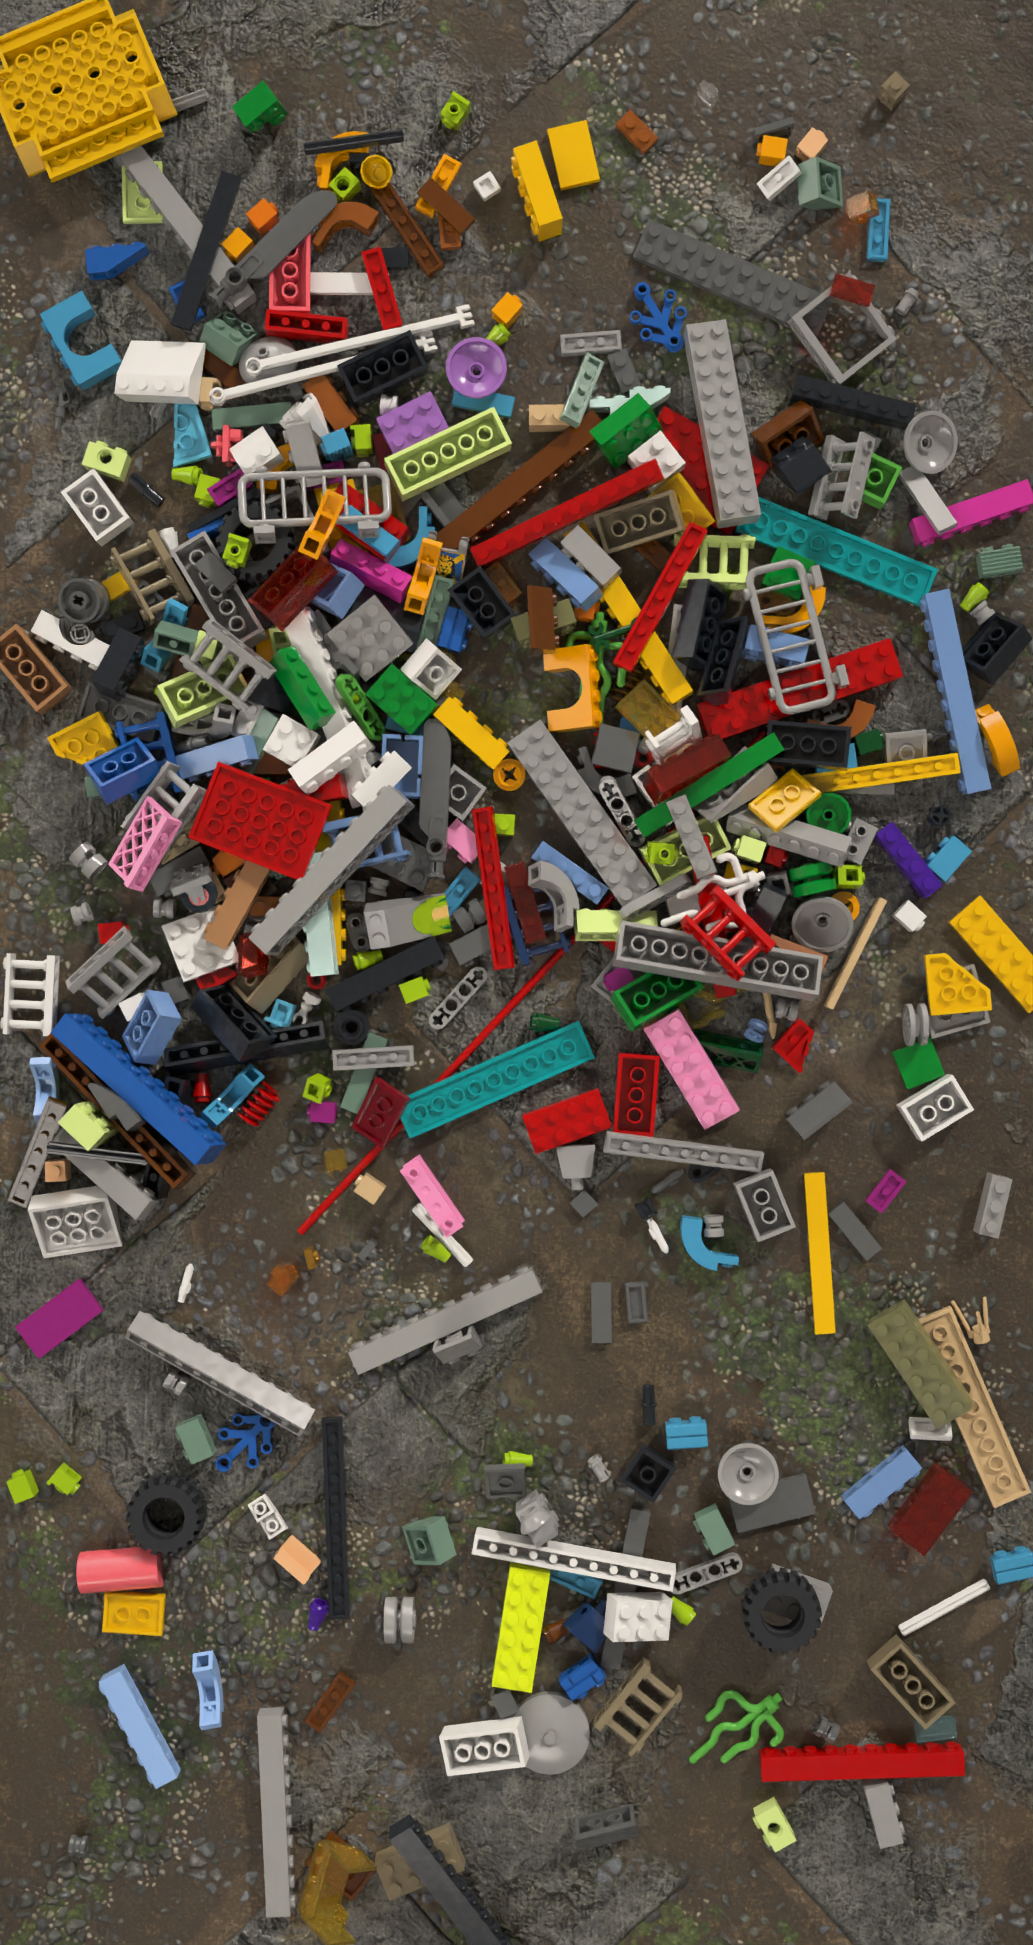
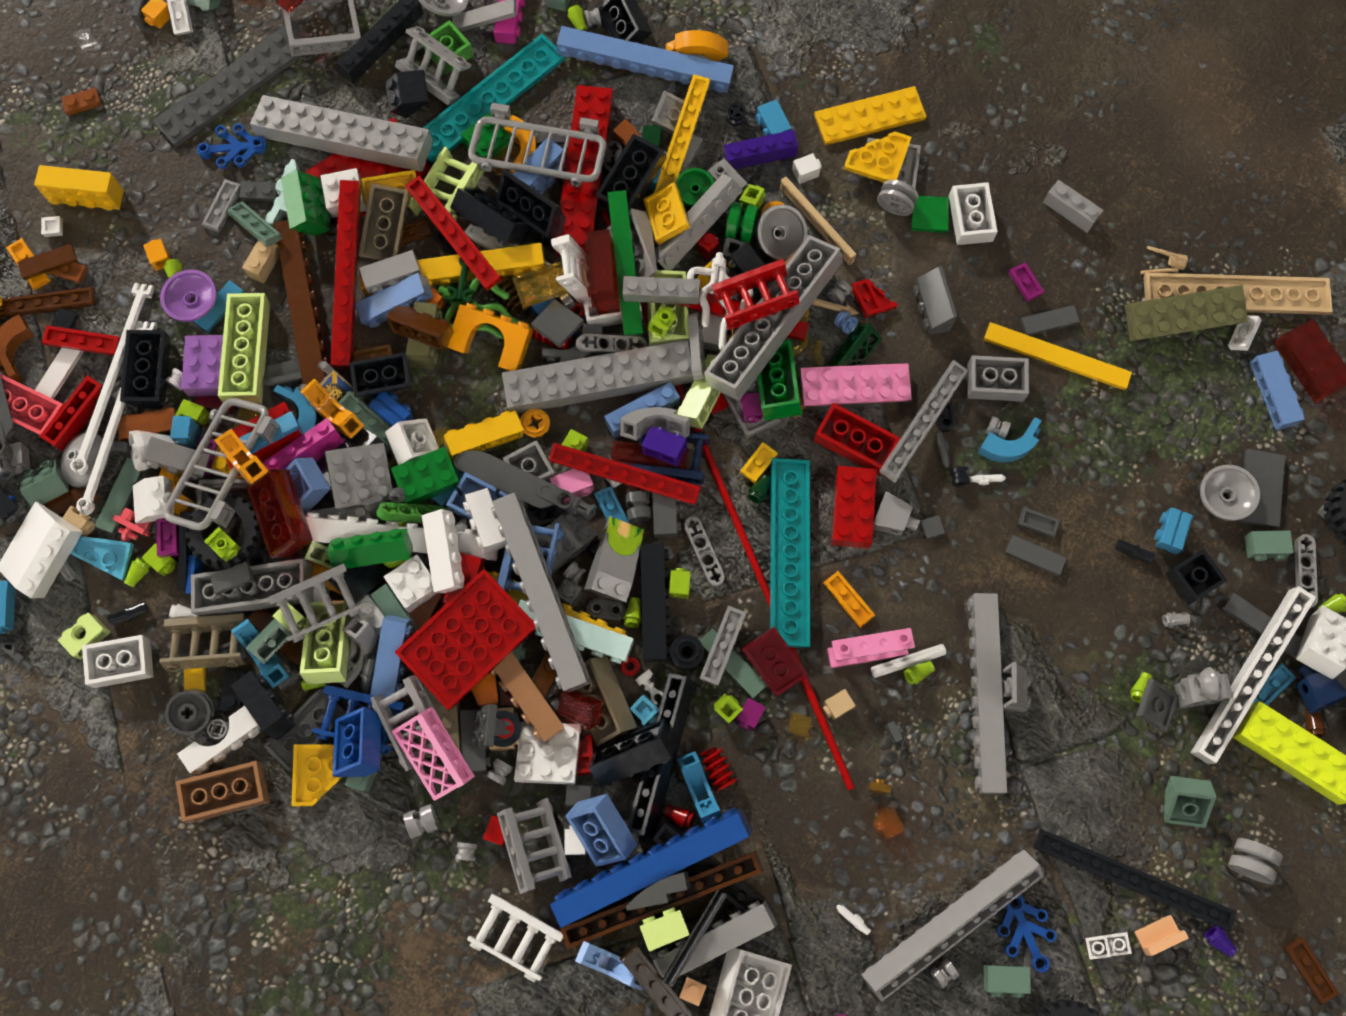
camera: 65 degrees left, 15 degrees down
yellow tile [547,120,600,191] -> none
yellowish green brick [731,835,767,864] -> none
reddish brown slope [751,400,825,474] -> none
none -> dark grey hinge [388,487,405,503]
none -> dark purple brick [641,426,687,467]
none -> yellow plate [740,442,778,484]
none -> light orange tile [823,571,876,628]

